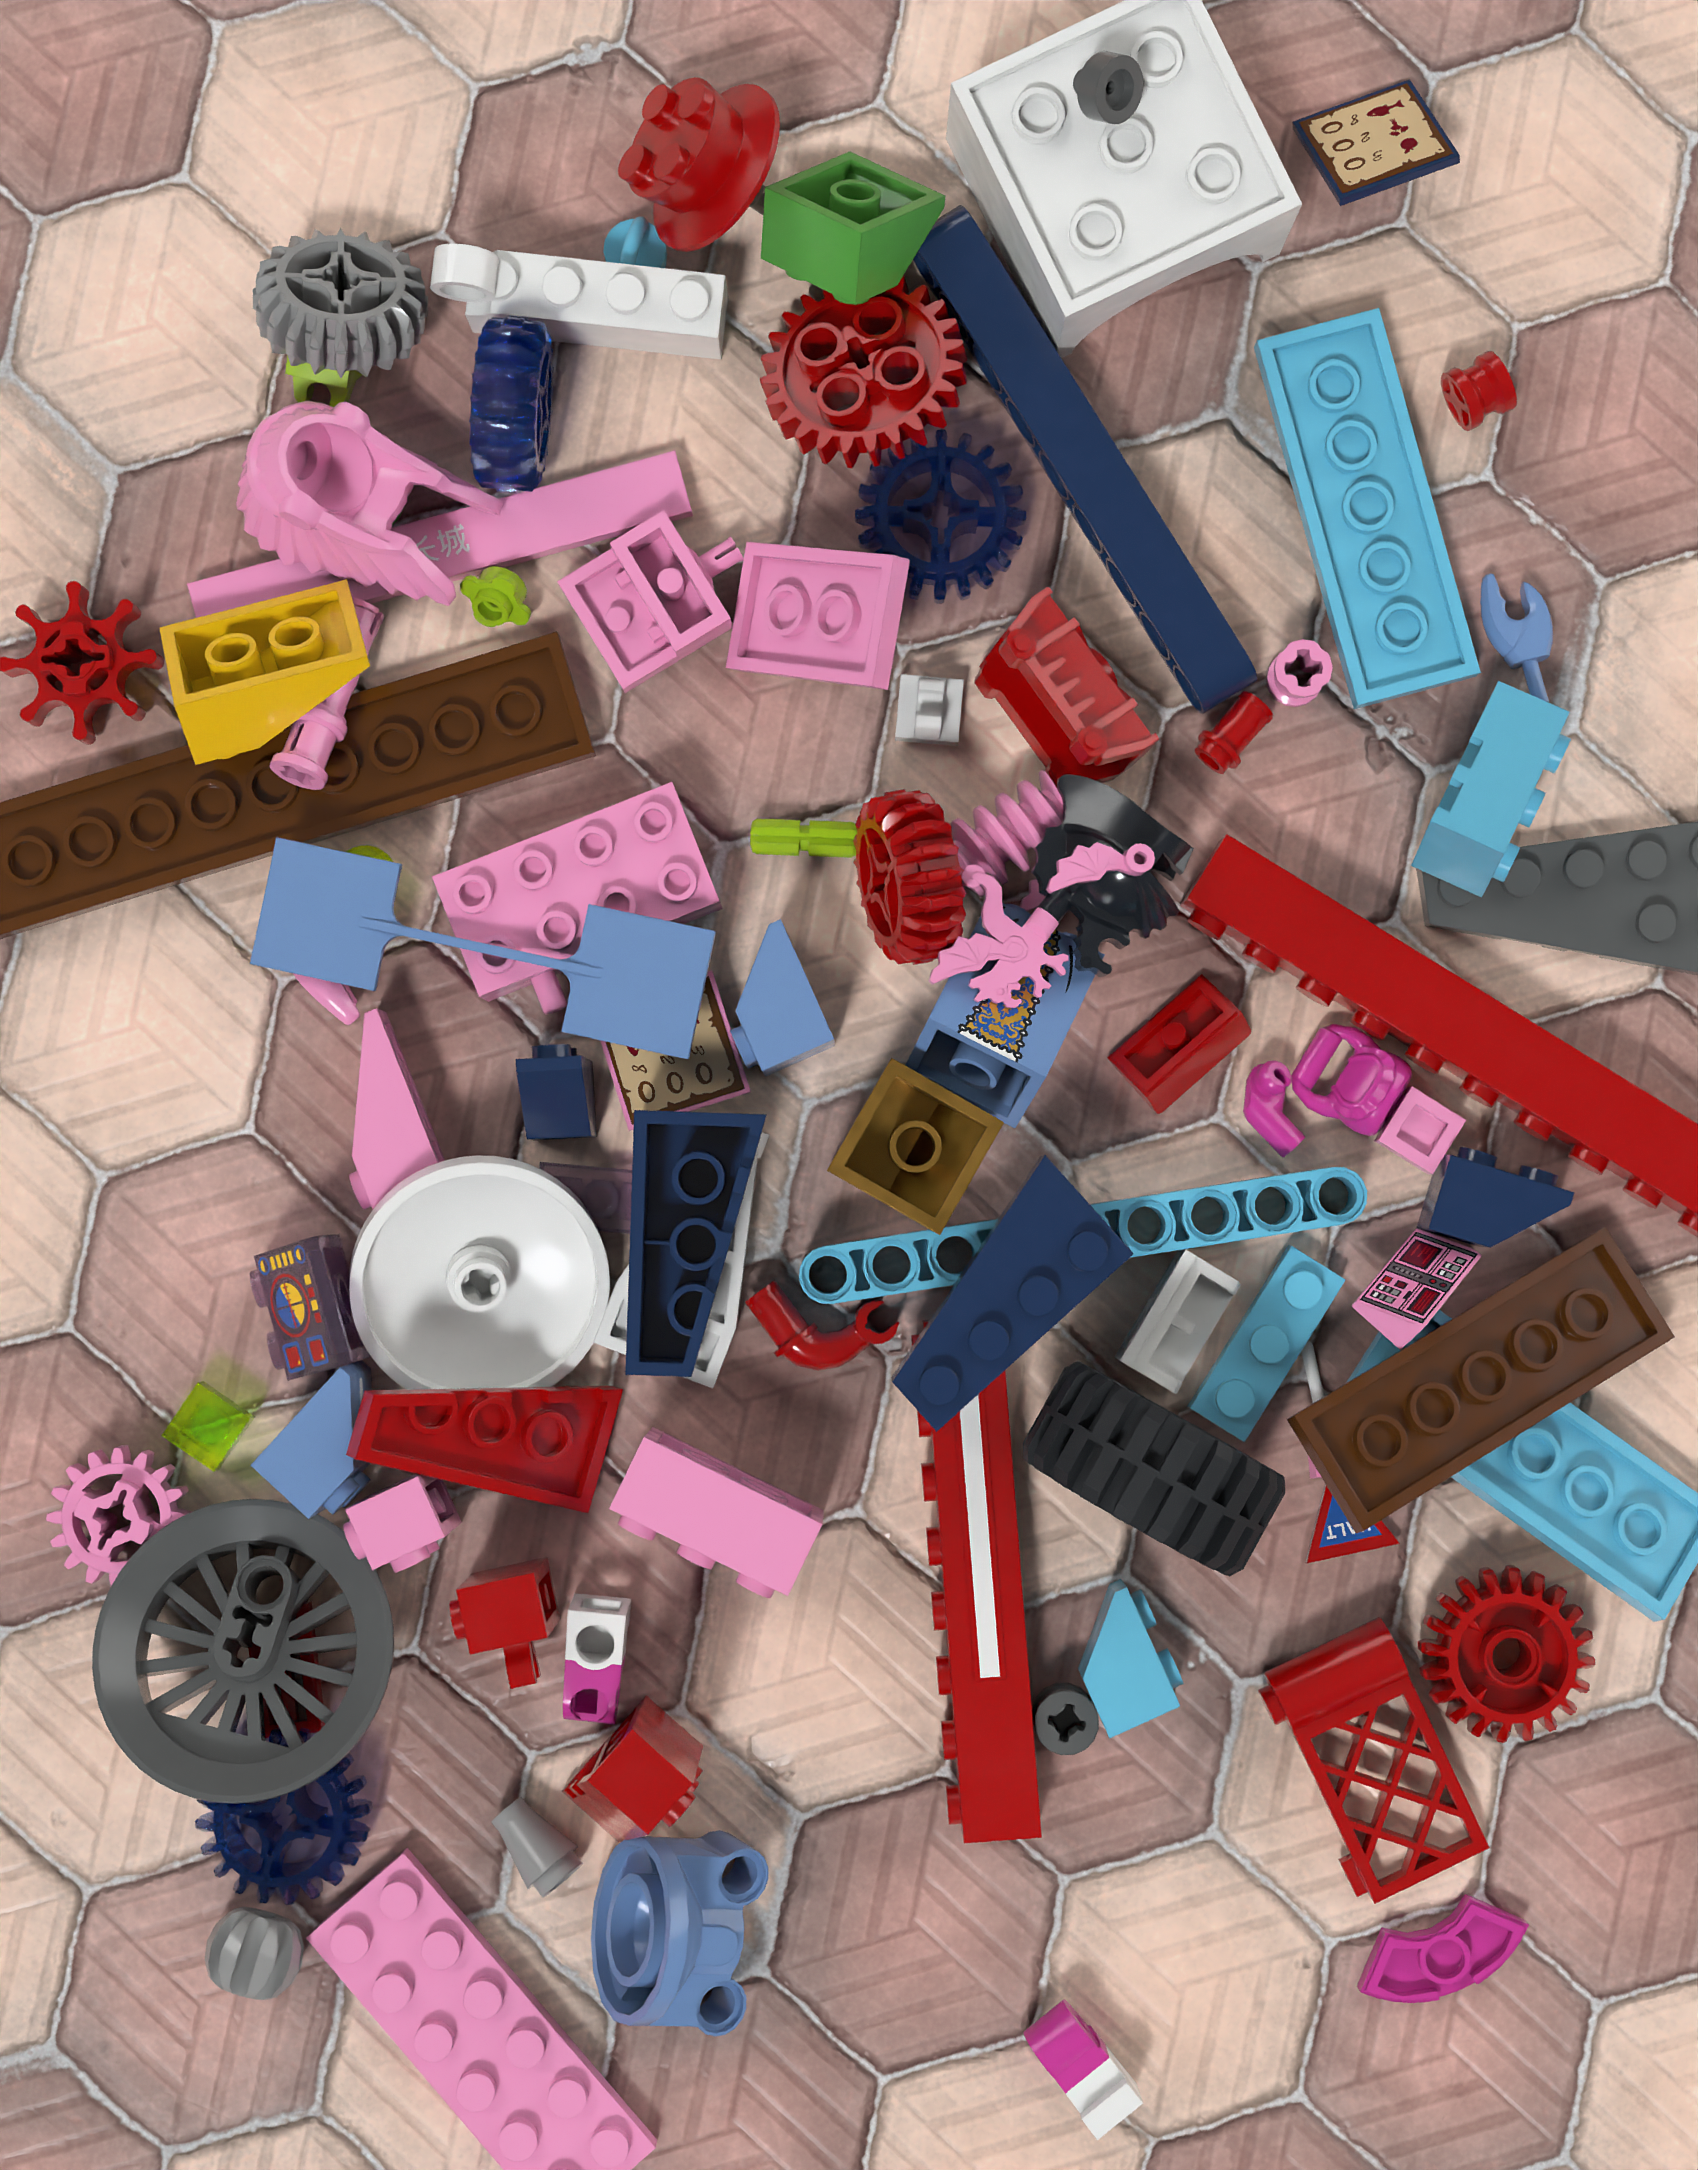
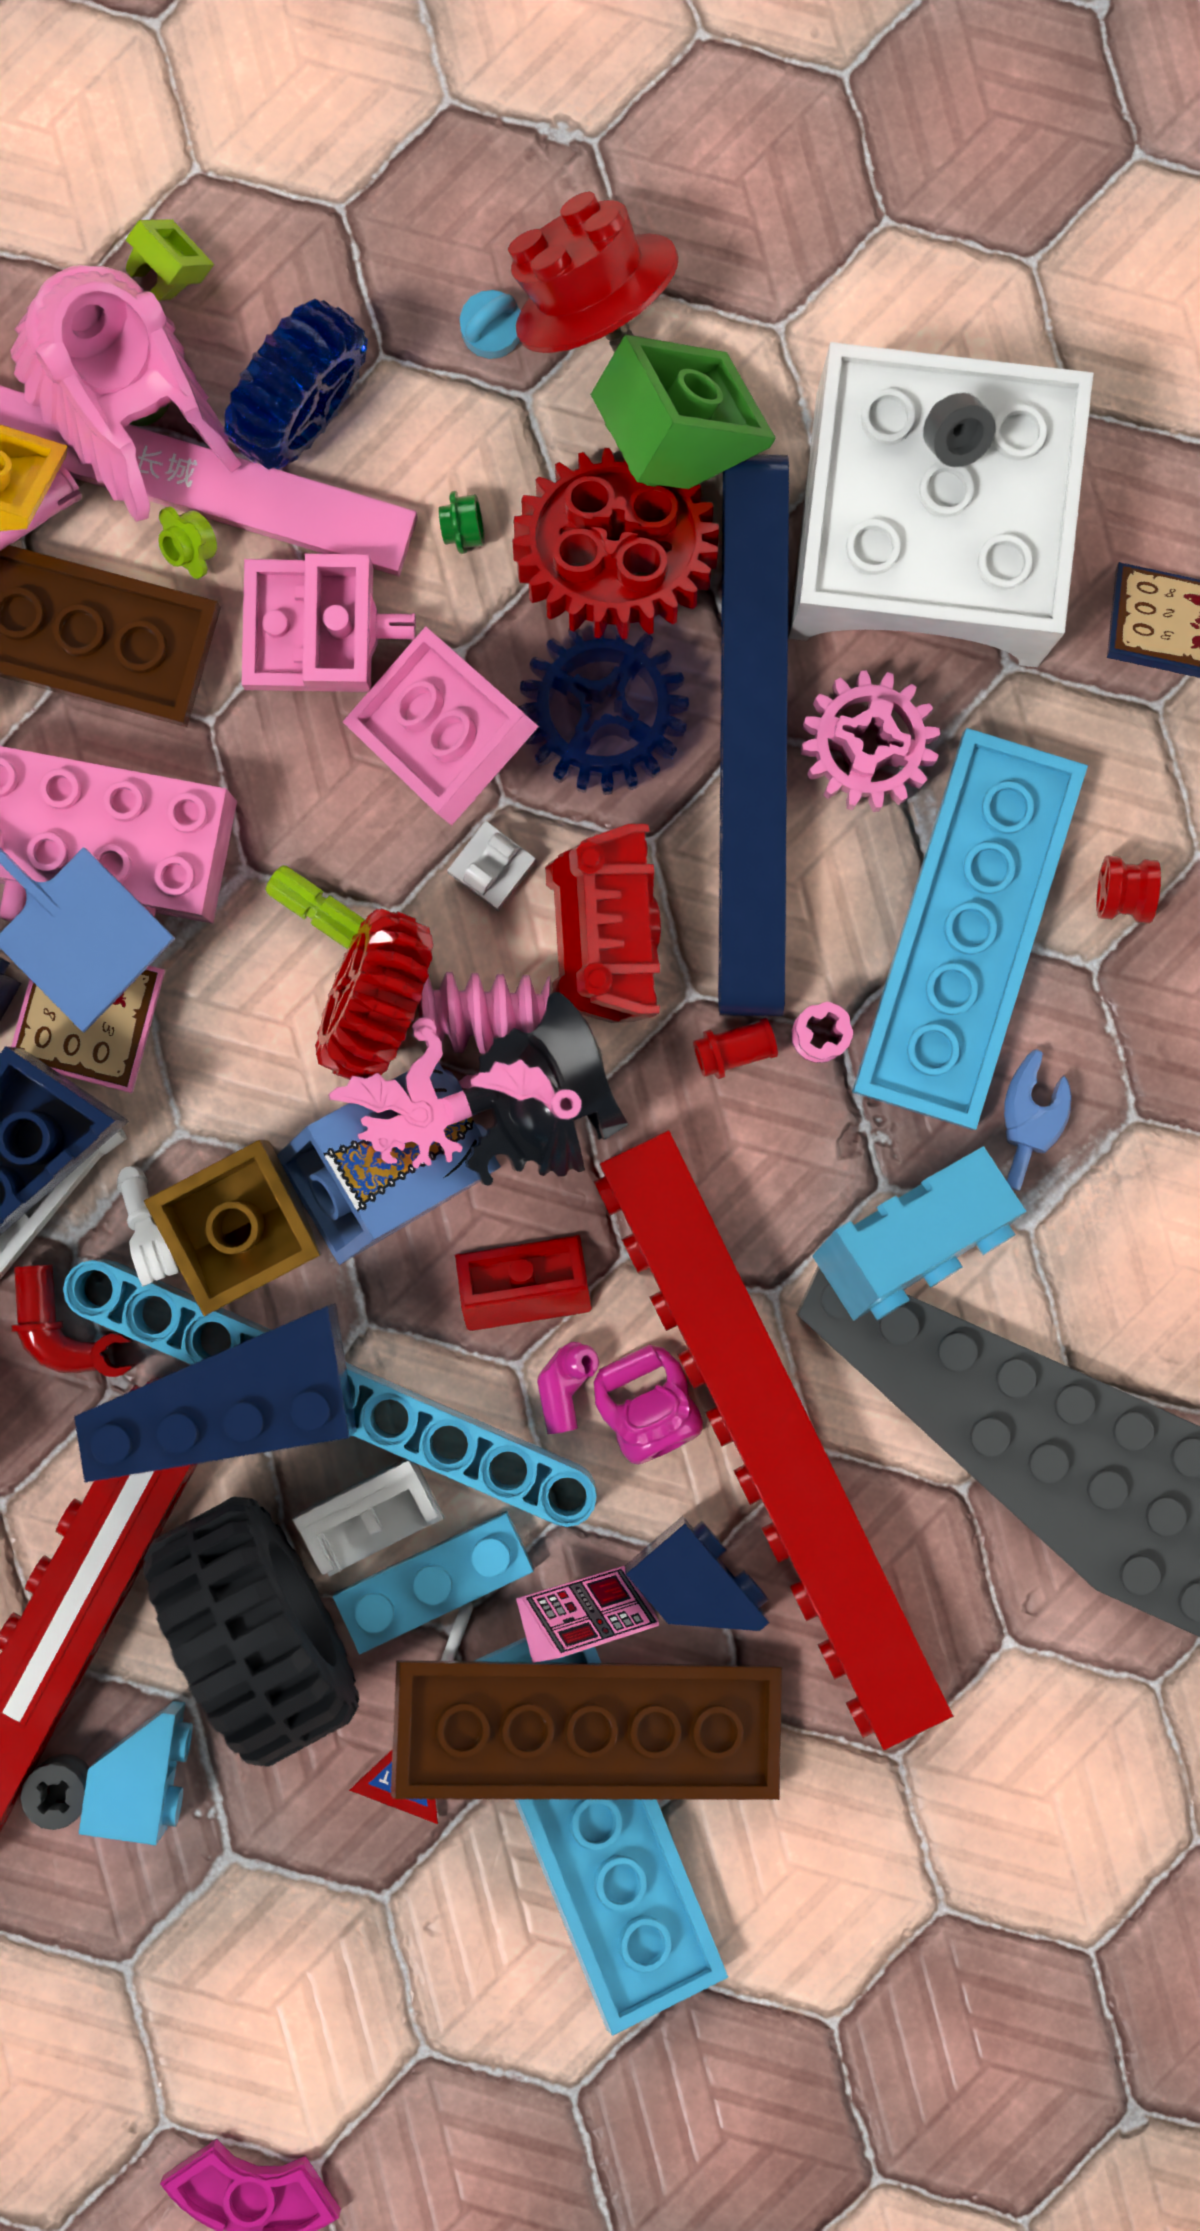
camera: 30 degrees right, 0 degrees up
light grey gear [253,228,428,378] -> none
white hinge [430,244,728,360] -> none
medium blue slope [730,919,835,1076] -> none
red piece [1258,1617,1490,1904] -> none
bright pink plate [1374,1086,1466,1175] -> none
red gear [1418,1565,1596,1743] -> none
none -> white piece [117,1166,180,1287]
none -> green plate [439,491,484,554]
none -> bright pink gear [800,670,940,812]

